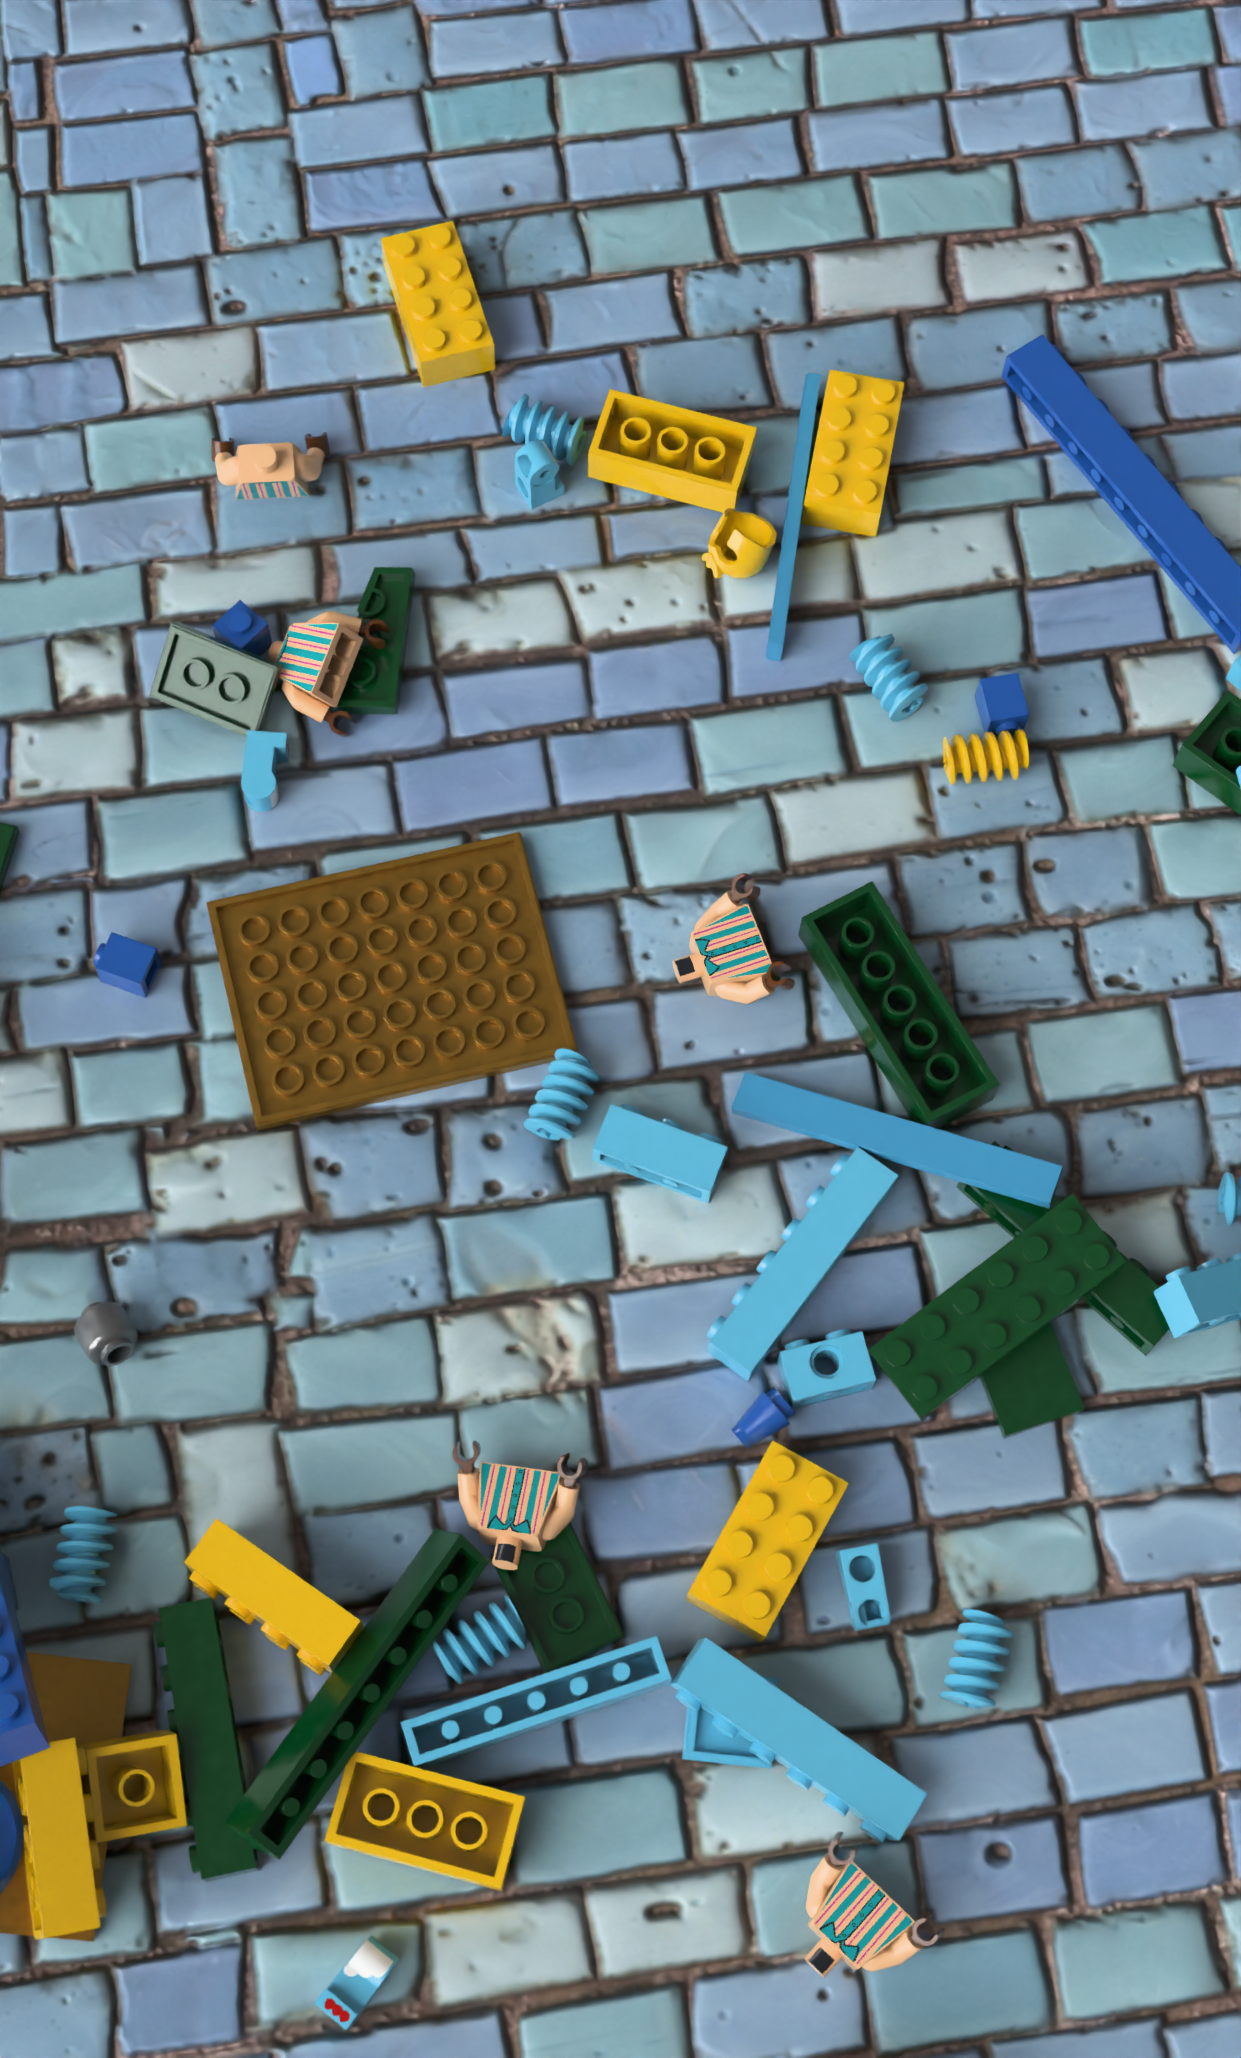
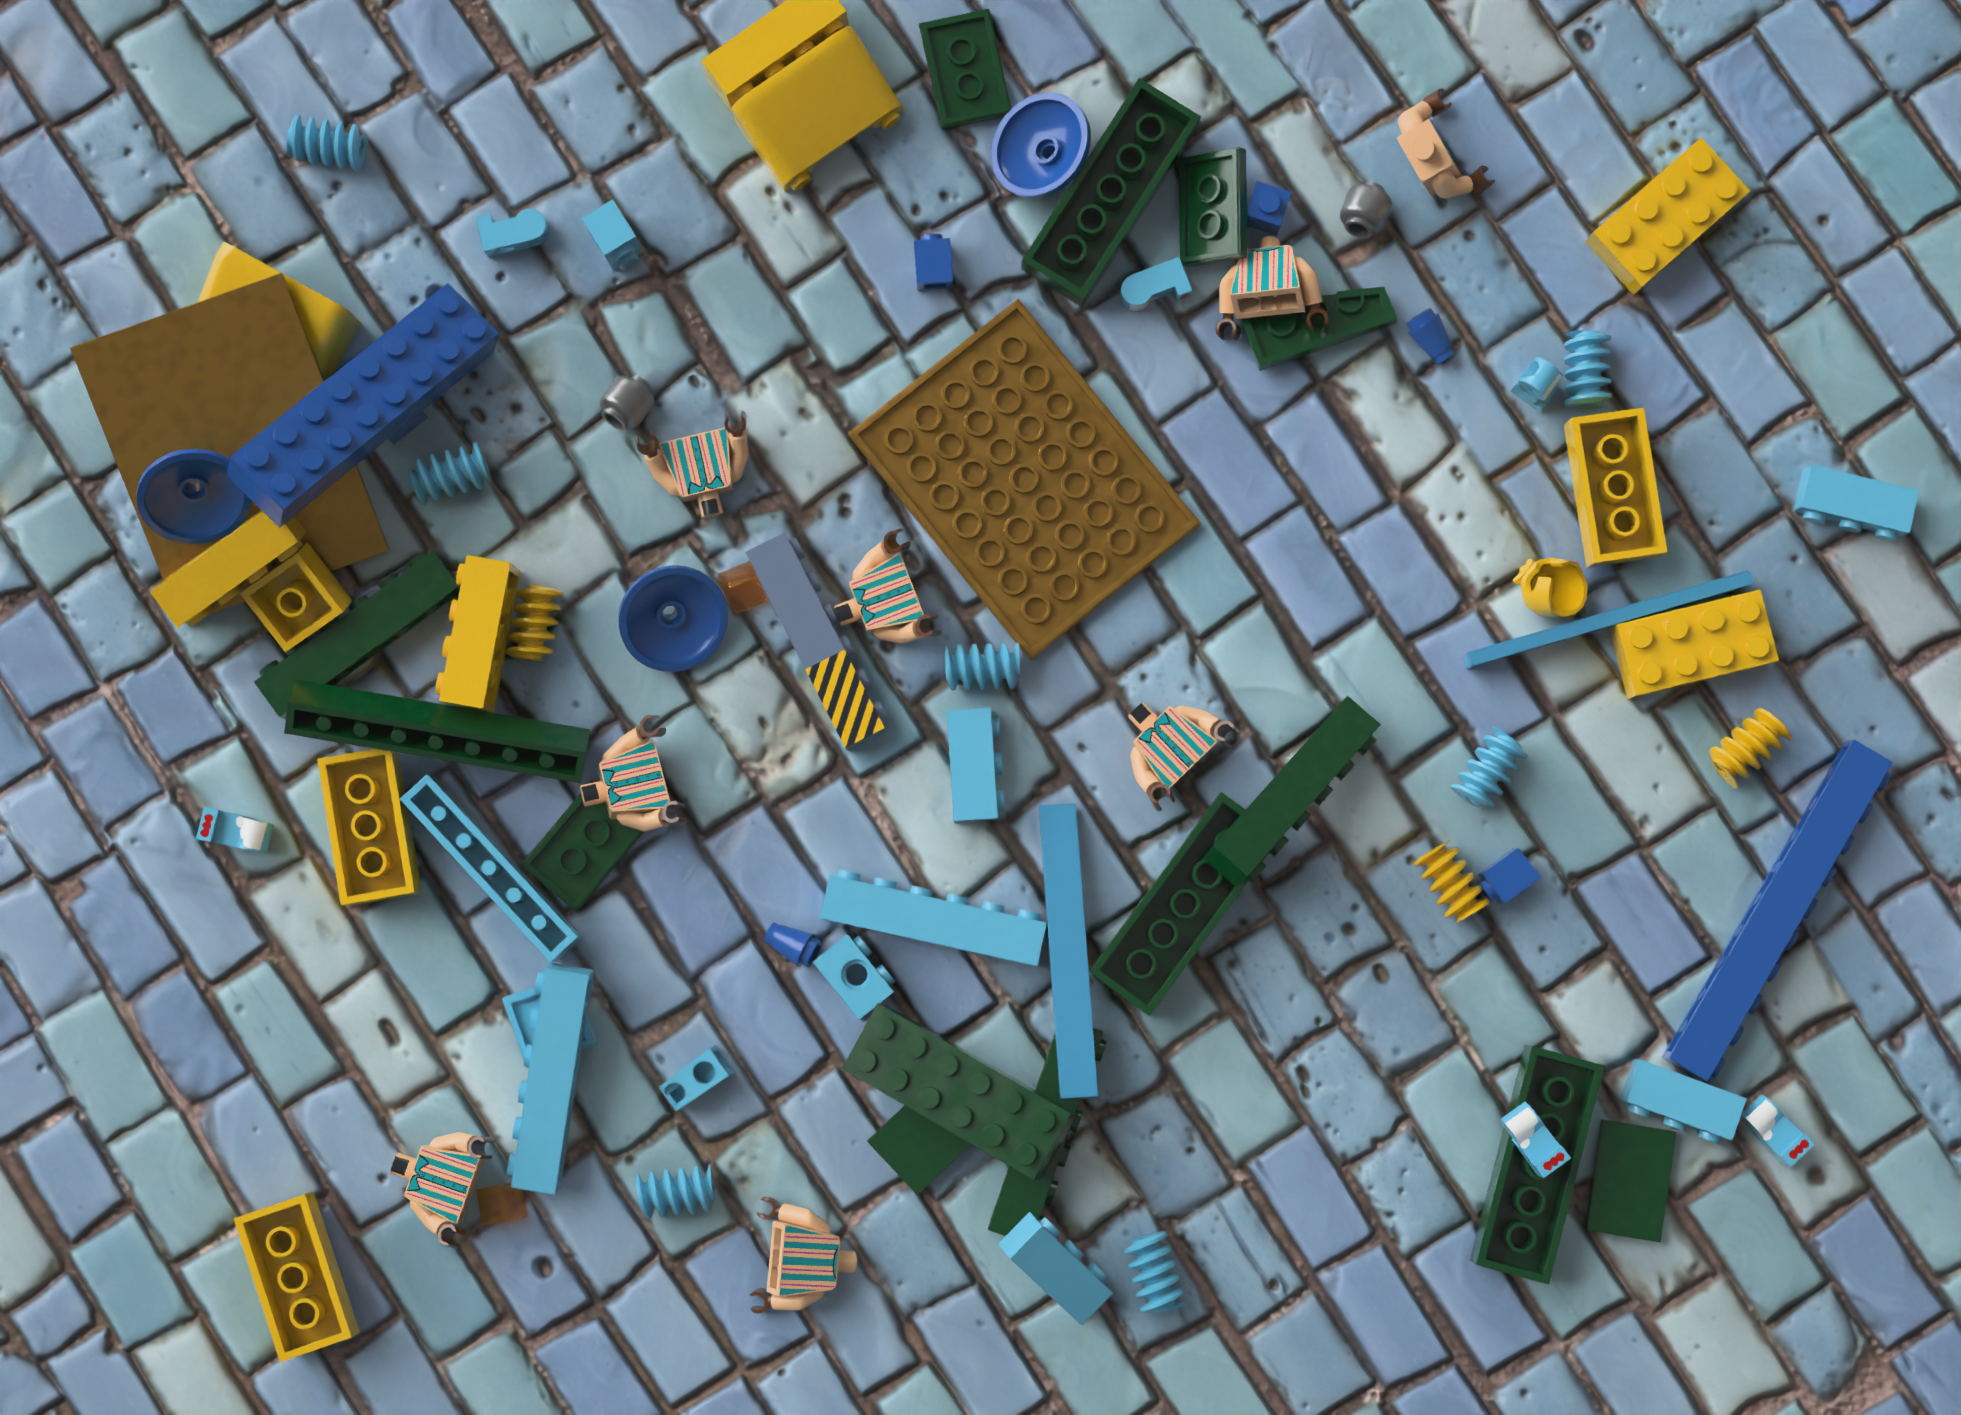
camera: 70 degrees right, 15 degrees up
medium azure piece [431,1594,527,1684] -> none
yellow brick [686,1440,849,1644] -> none
none -> clear orange slope [476,1182,527,1226]
none -> yellow piece [506,584,564,664]
none -> blue dish [618,565,728,672]
none -> torso [635,410,749,518]
none -> clear orange slope [717,561,767,615]
none -> sand blue brick [746,532,889,750]
none -> light nougat torso [750,1197,857,1314]
none -> torso [834,529,941,644]
none -> blue dish [991,93,1091,199]
none -> dark green brick [1021,78,1201,308]
none -> dark green brick [1203,695,1381,887]
none -> flat silver head [1340,182,1392,239]
none -> blue cone [1406,308,1455,364]
none -> yellow piece [1709,708,1792,788]
none -> medium azure brick [1793,464,1919,541]

